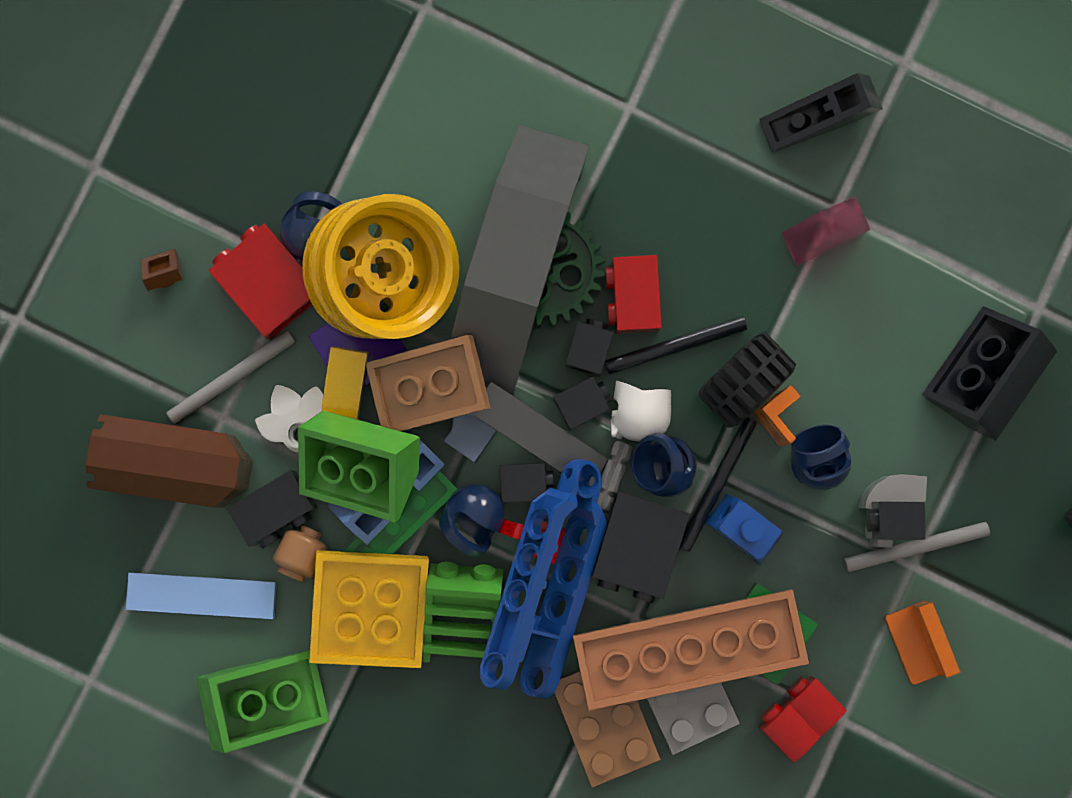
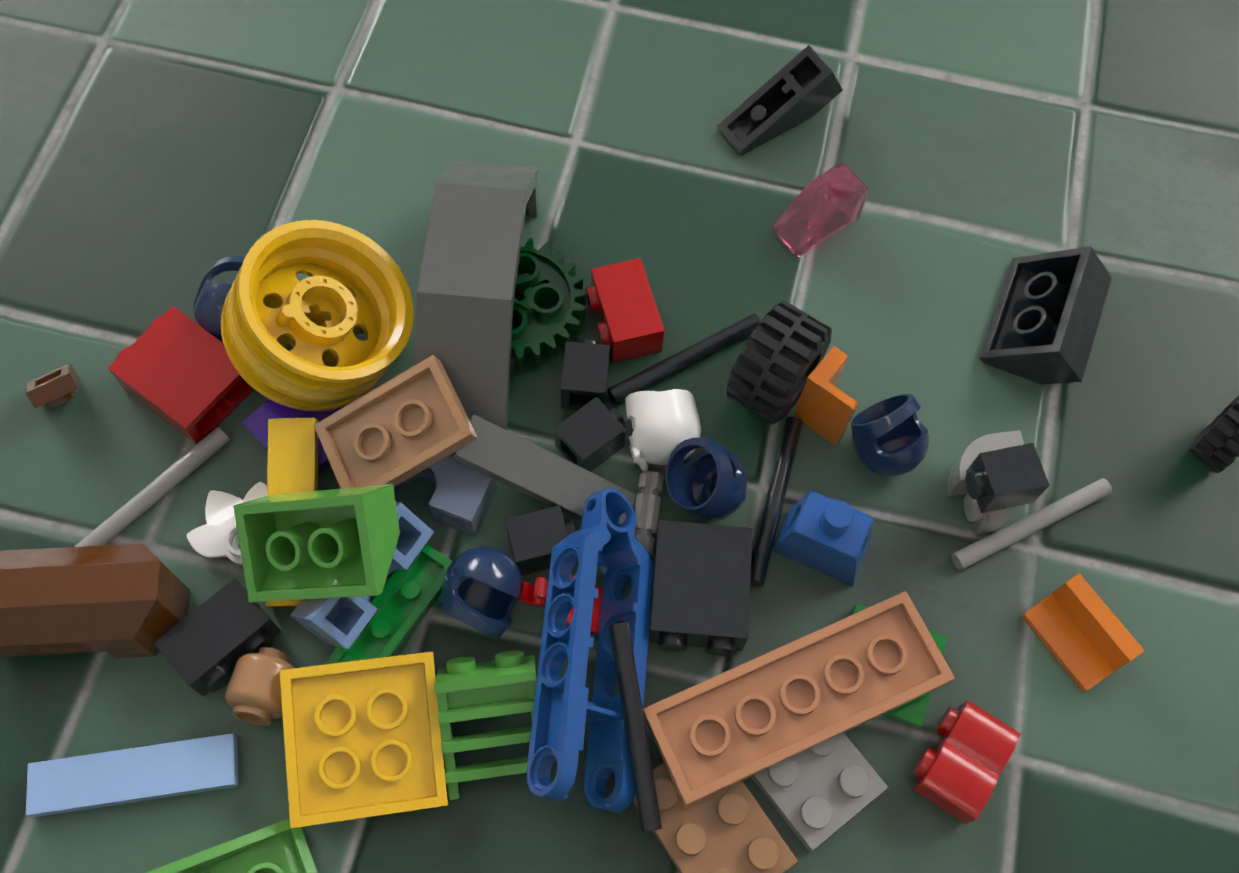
camera: 15 degrees left, 20 degrees down
none -> black bar [609,622,662,832]

